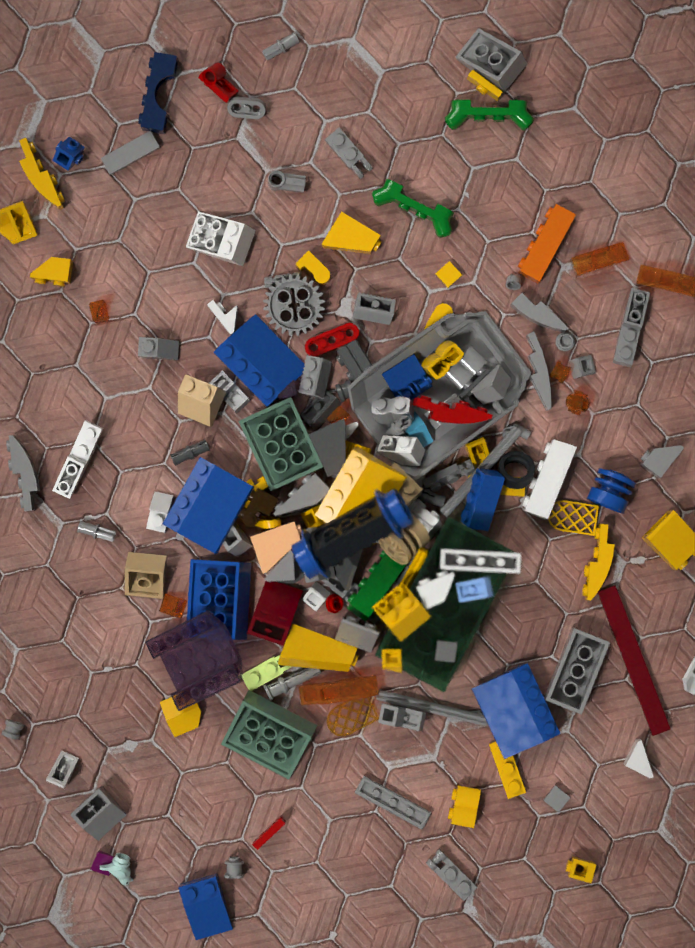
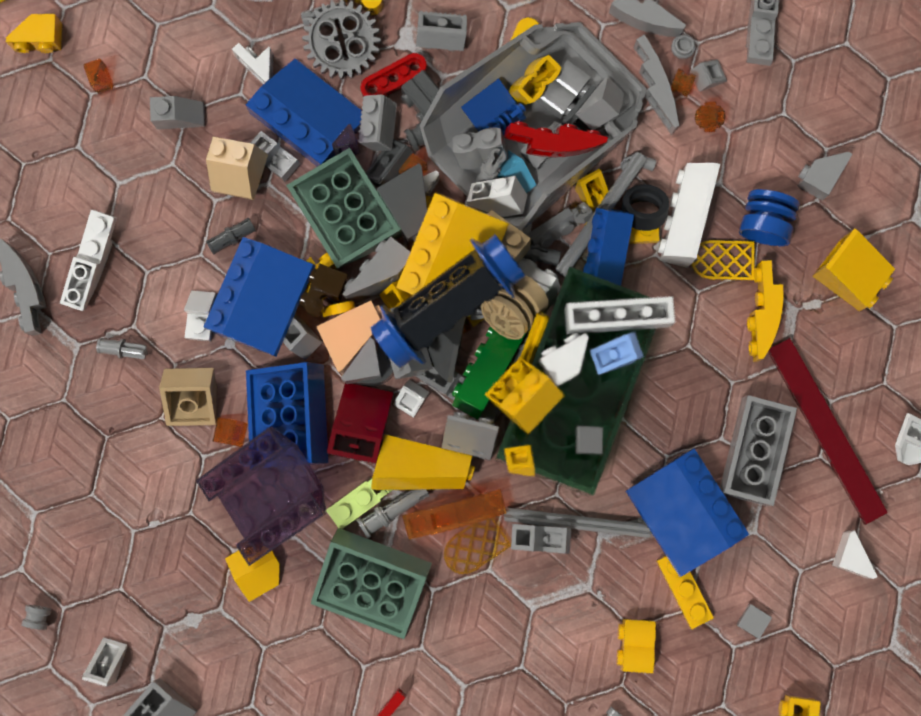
camera: 10 degrees left, 5 degrees down
red plate [326,594,344,613] -> none
light grey tile [355,776,431,830] -> none

